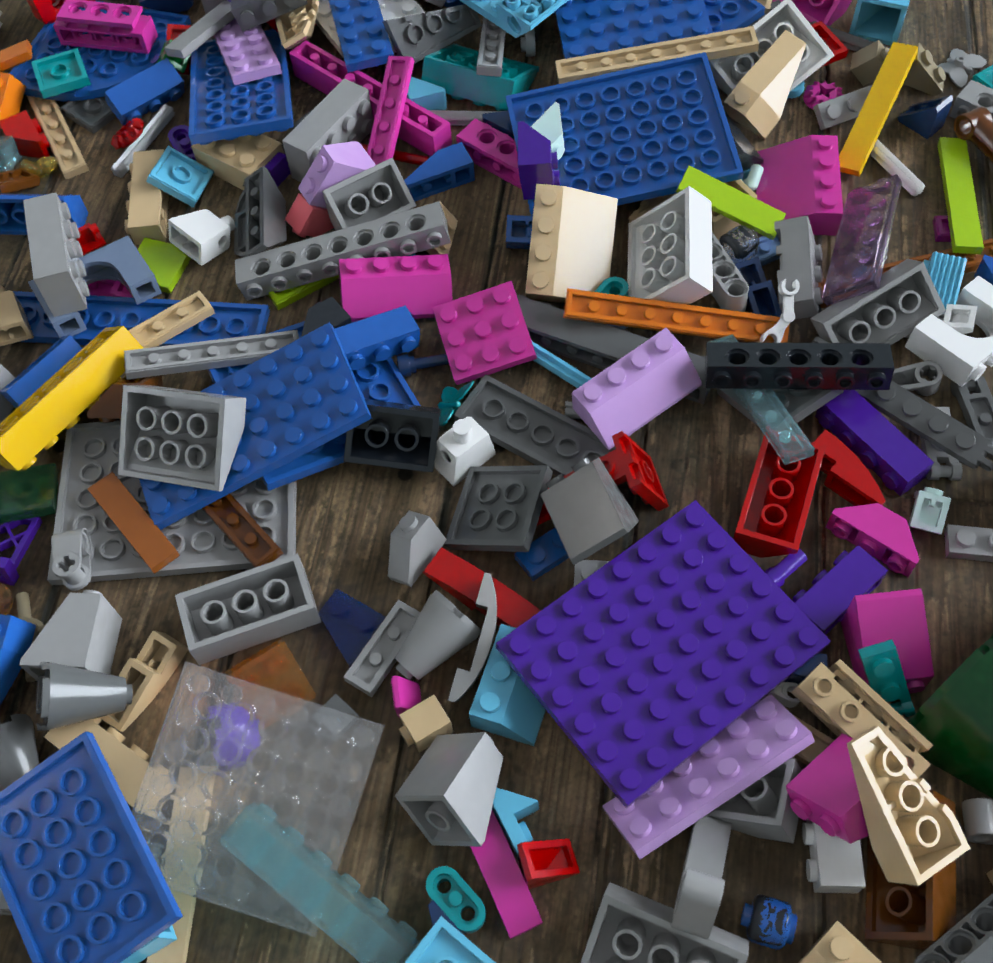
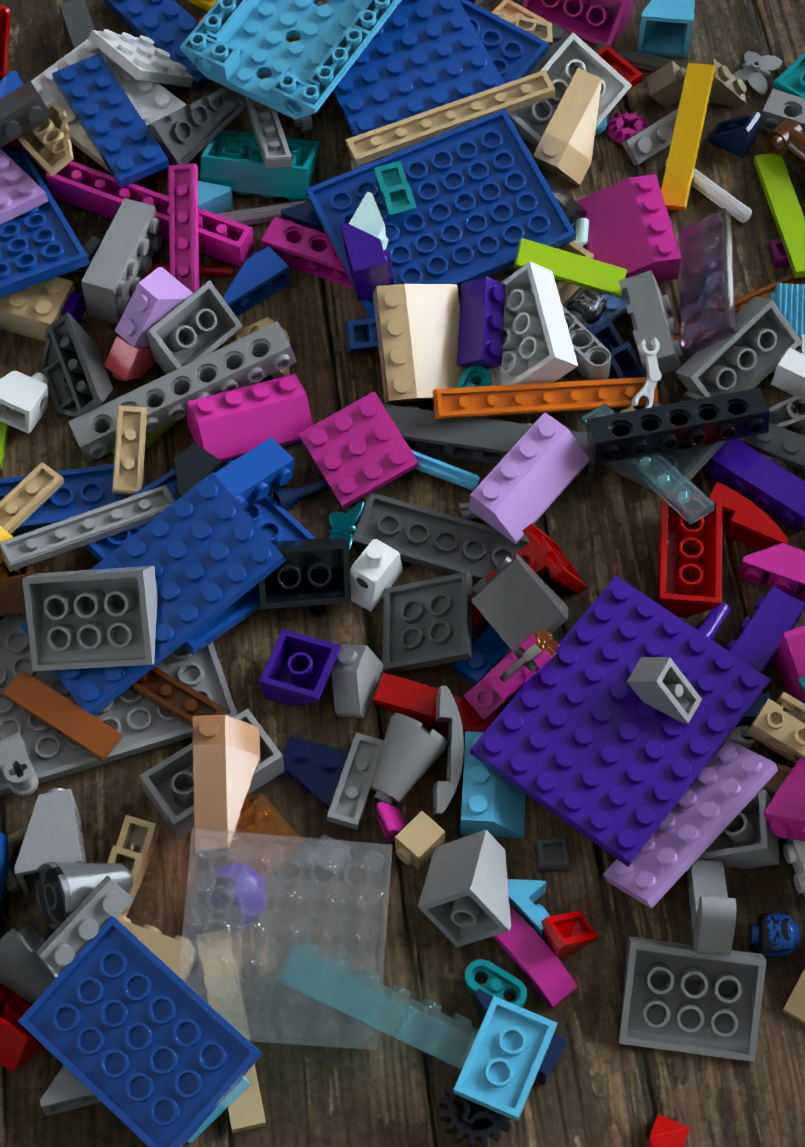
camera: 20 degrees left, 0 degrees up
none -> light grey plate [36,875,134,974]
none -> tan tile [112,405,147,495]
none -> medium nougat wedge [193,715,260,852]
none -> dark purple slope [259,629,341,707]
none -> teal slope [374,161,417,217]
none -> dark purple brick [457,277,505,369]
none -> dark pink plate [464,628,560,720]
none -> dark grey tile [535,837,571,873]
none -> light grey slope [627,657,702,724]

